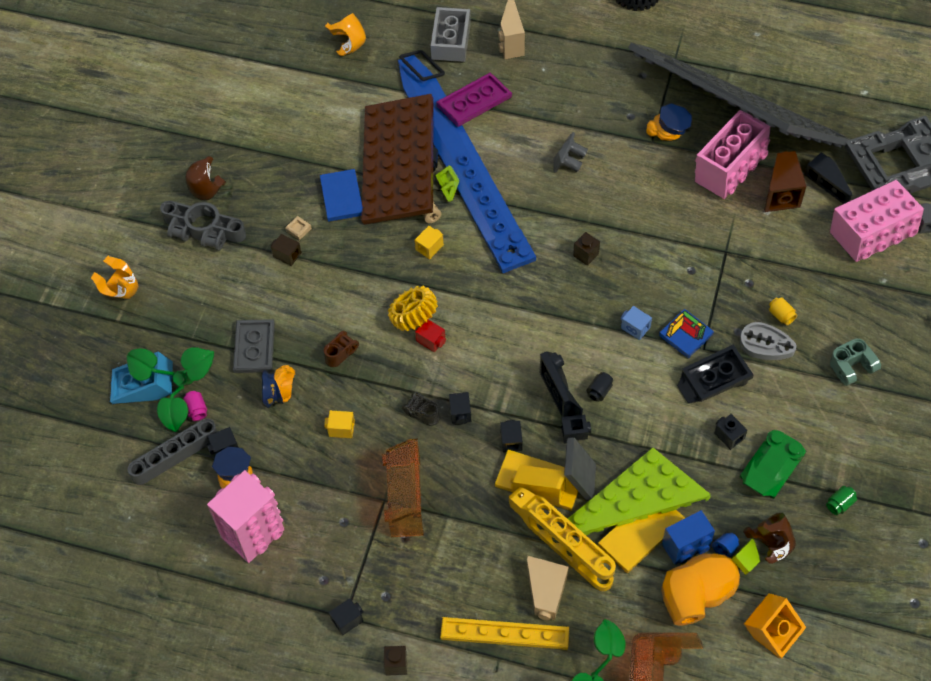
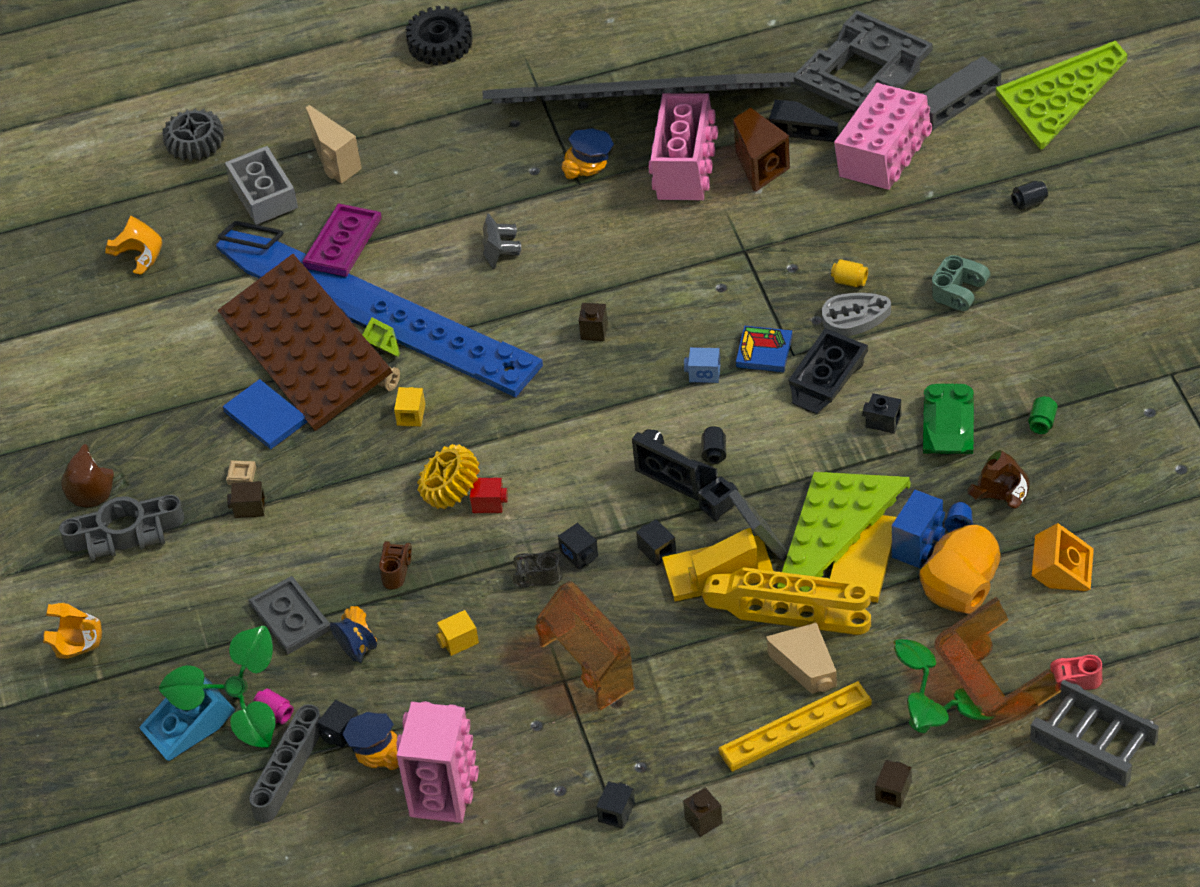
camera: 30 degrees left, 10 degrees down
lime slope [731,538,760,575] -> none

